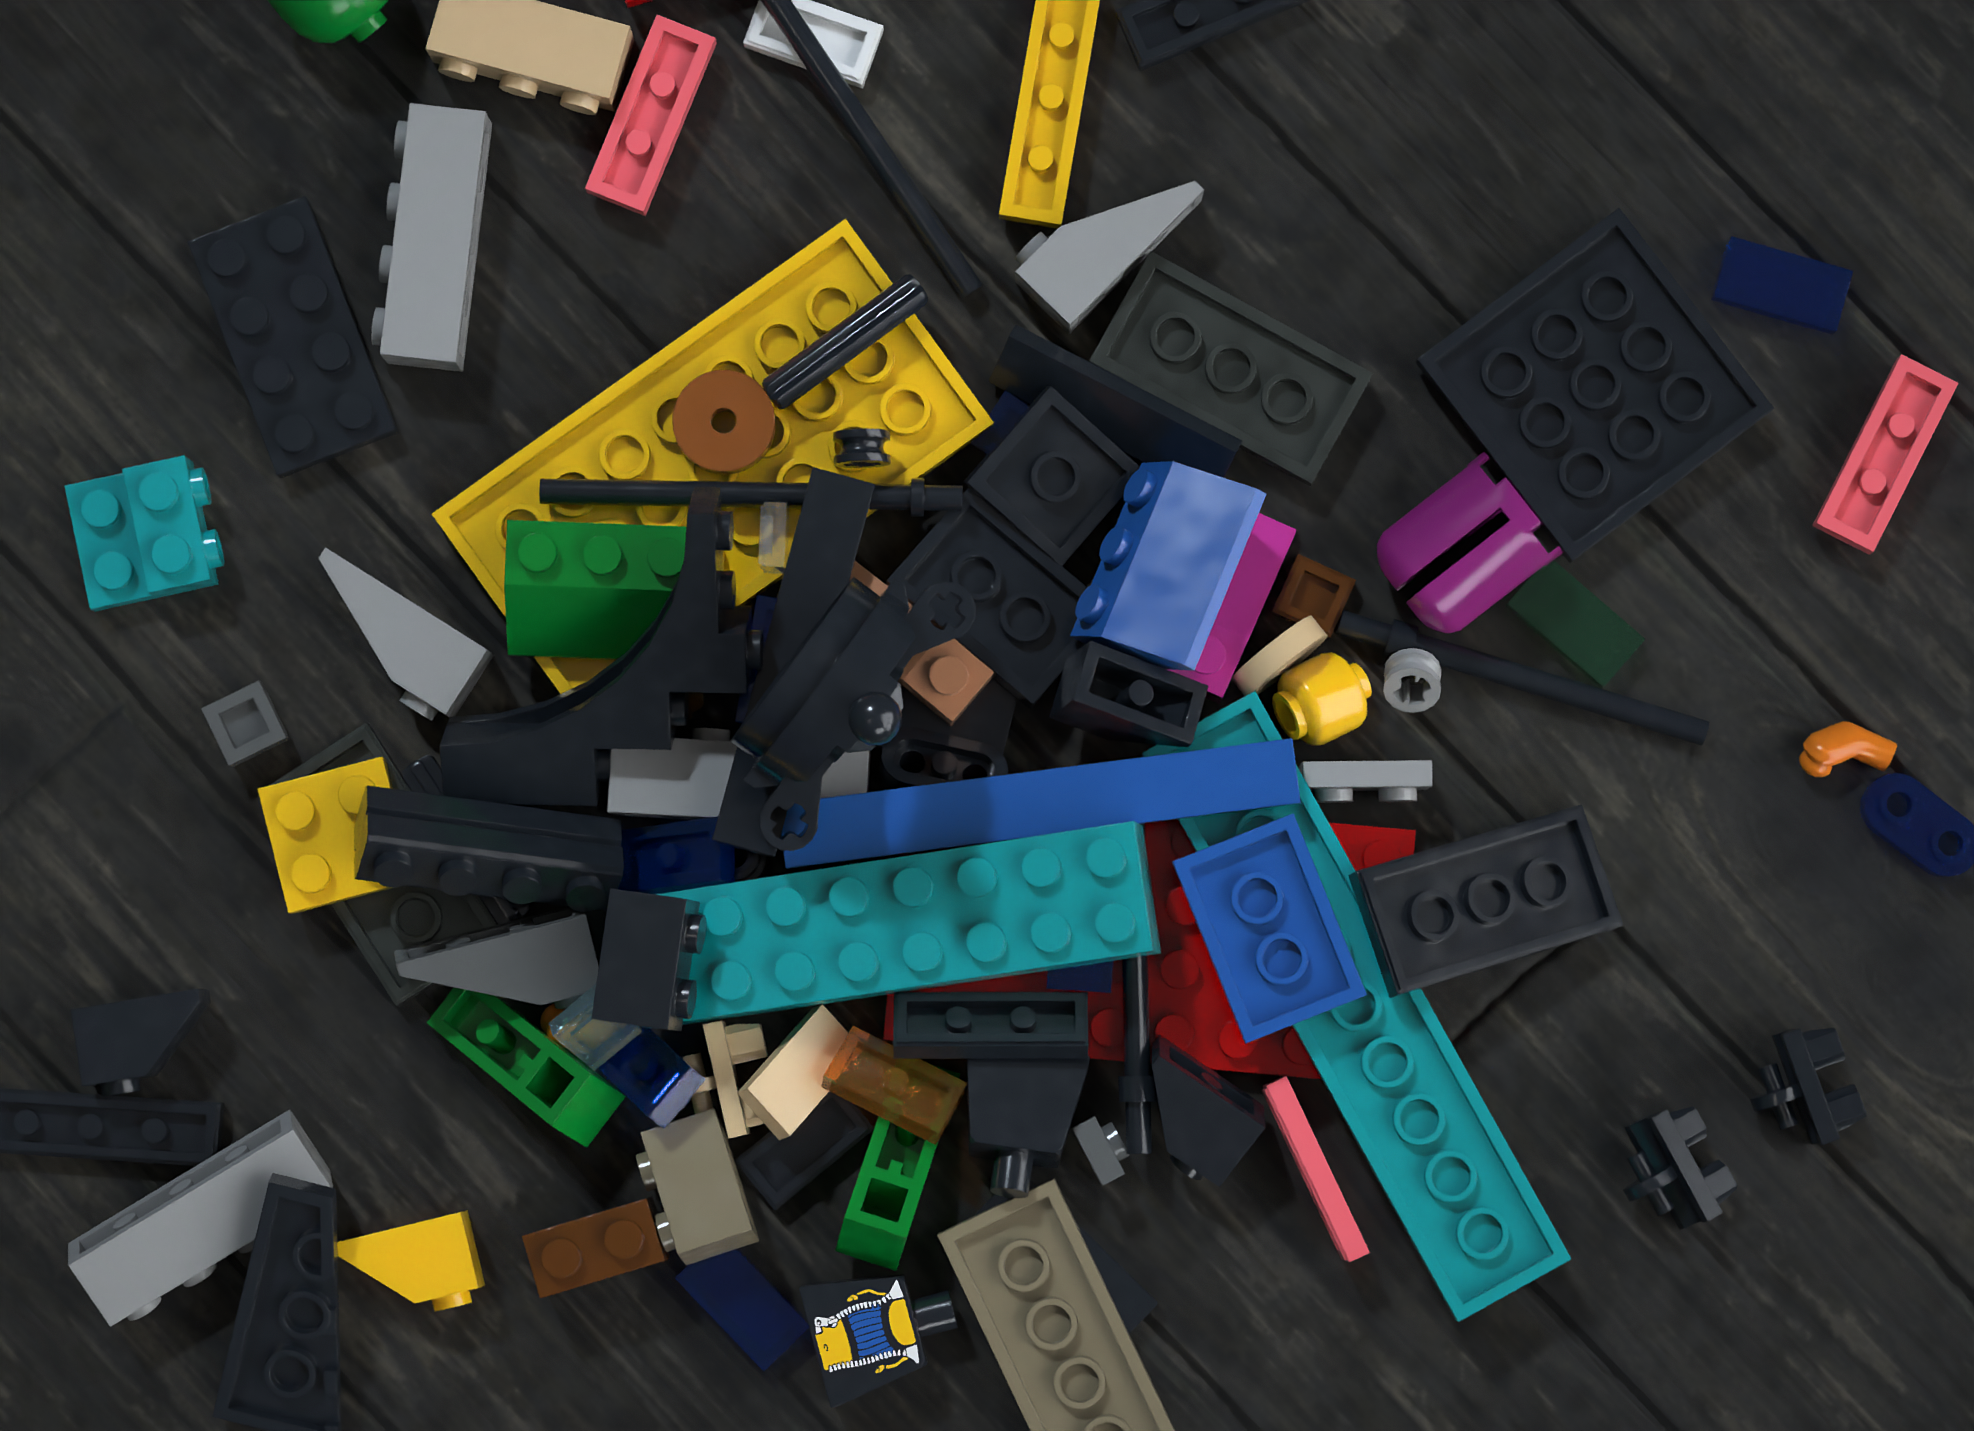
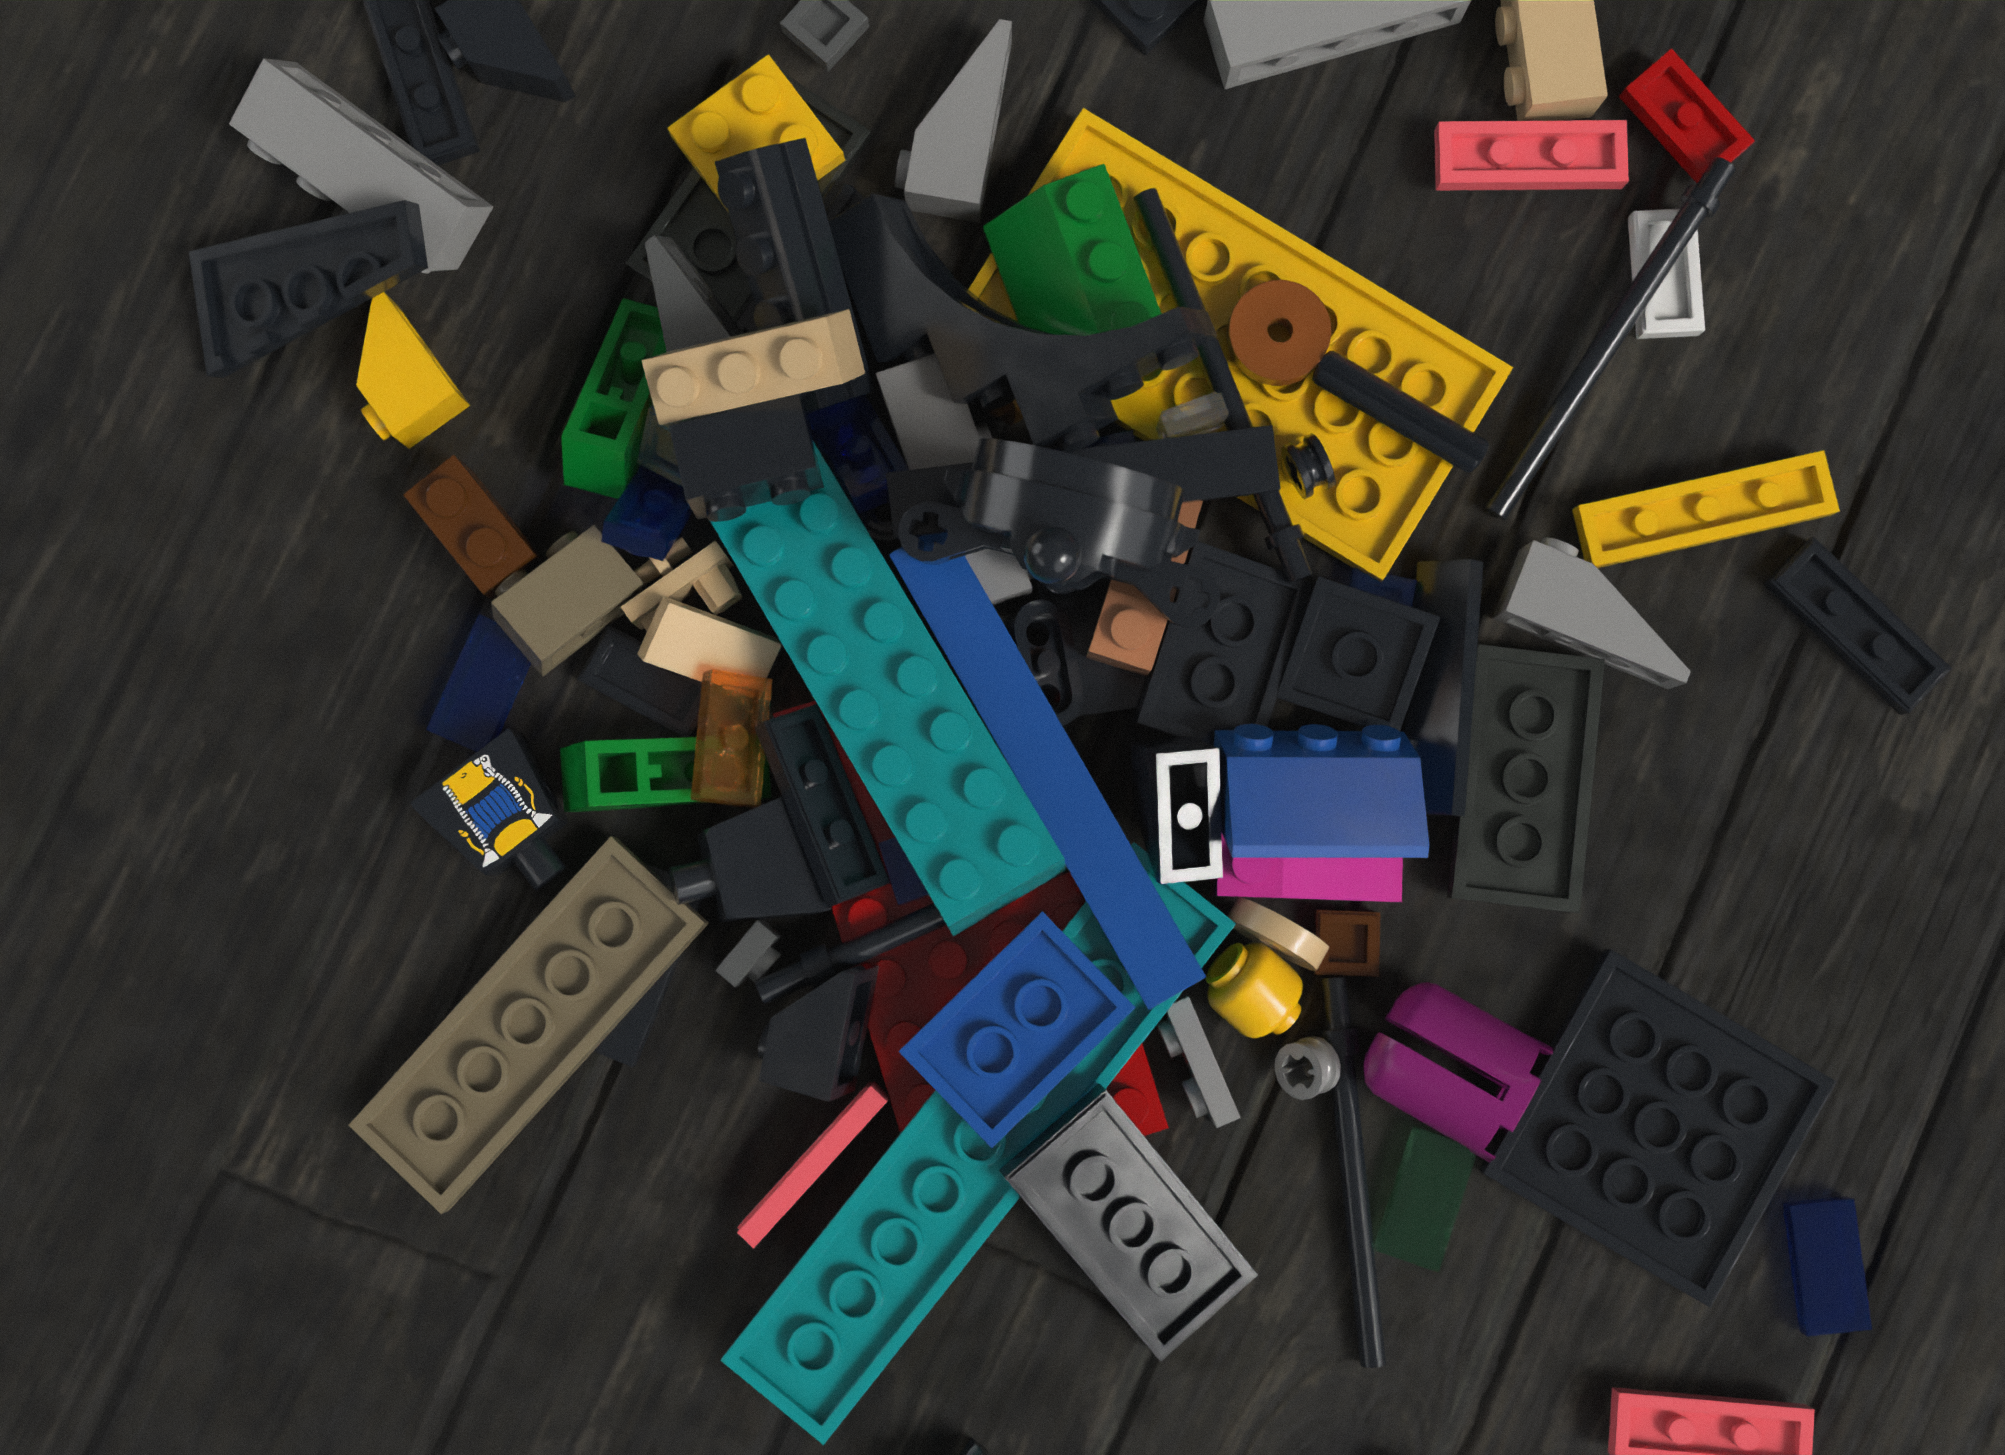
camera: 65 degrees right, 0 degrees up
none -> tan brick [641,309,865,425]

